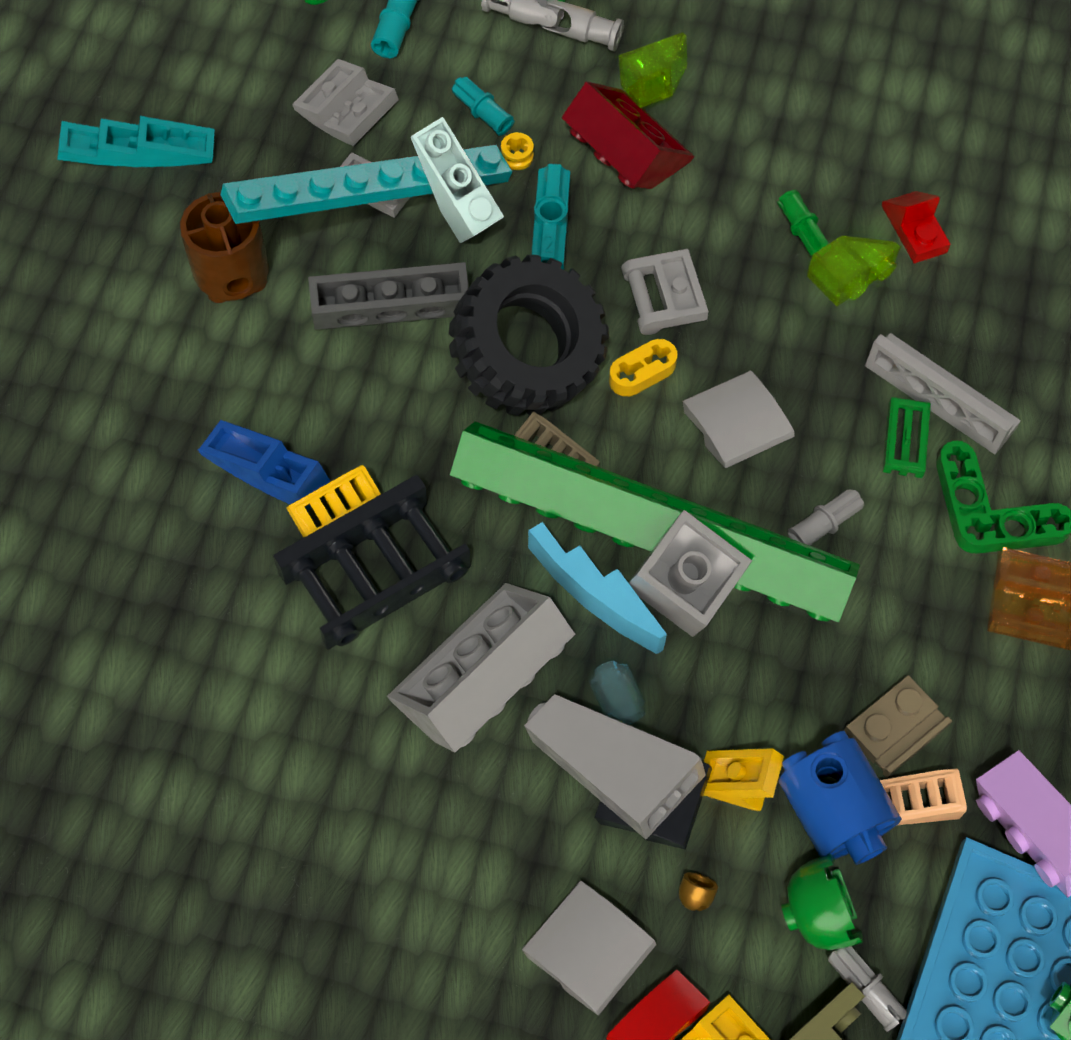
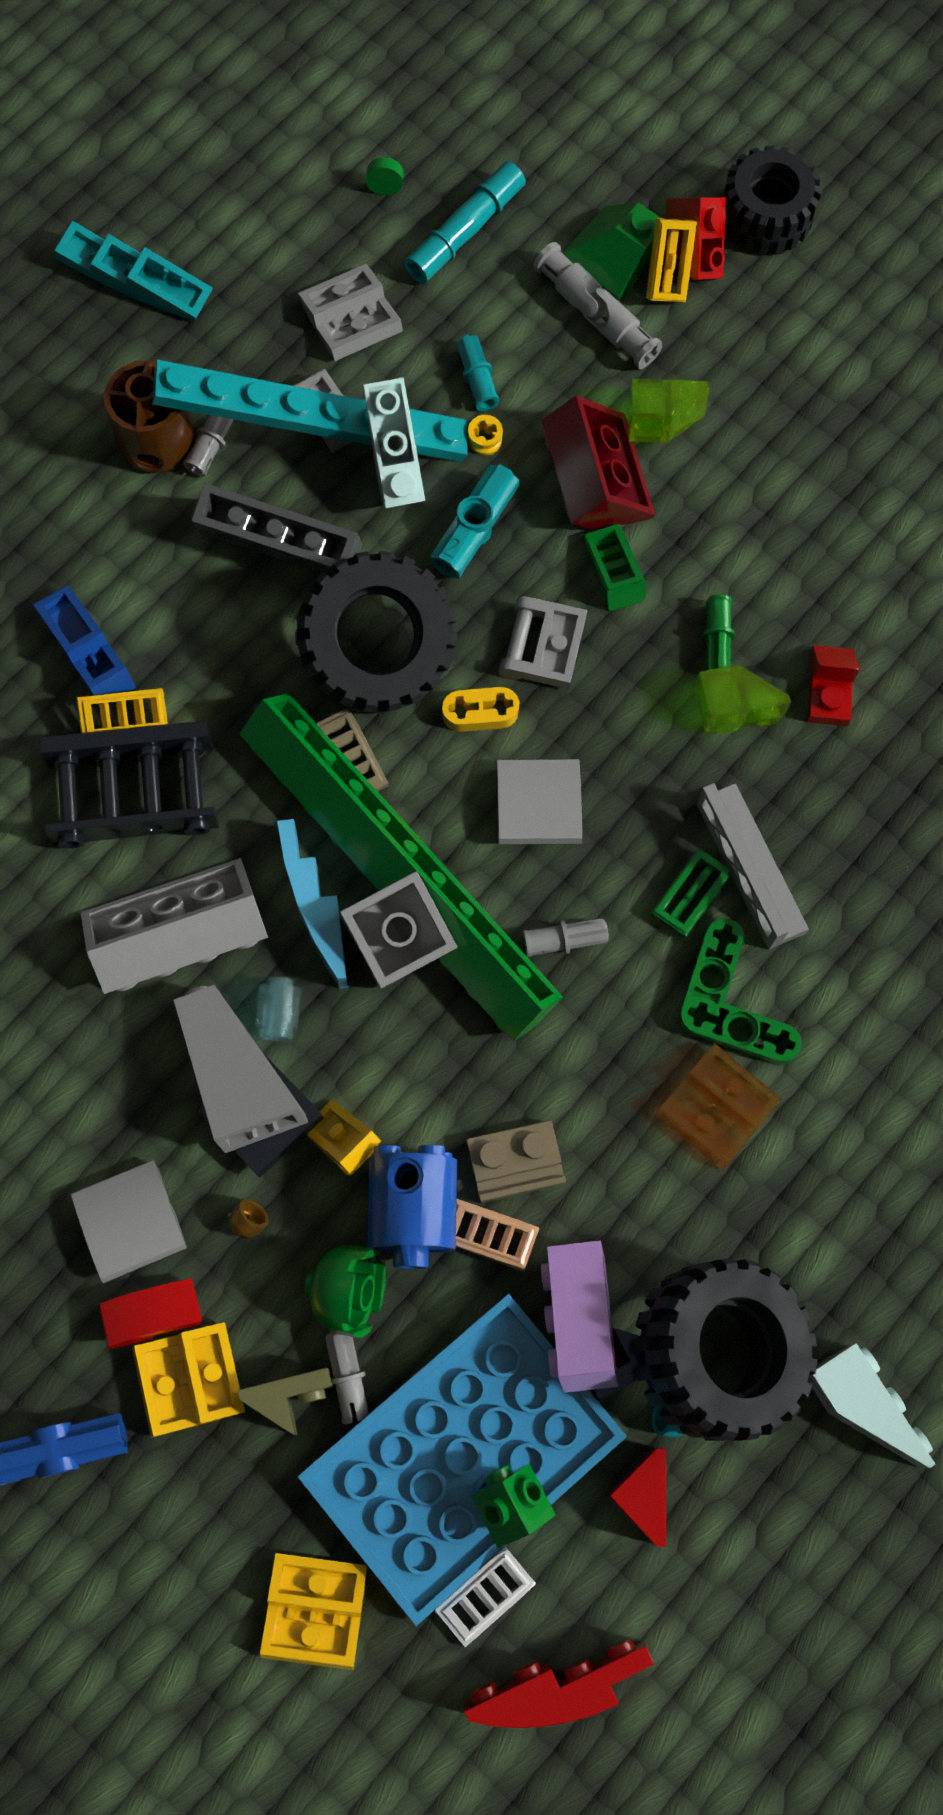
camera: 25 degrees right, 10 degrees up
none -> light grey axle [183,415,233,477]
none -> green slope [582,523,646,611]

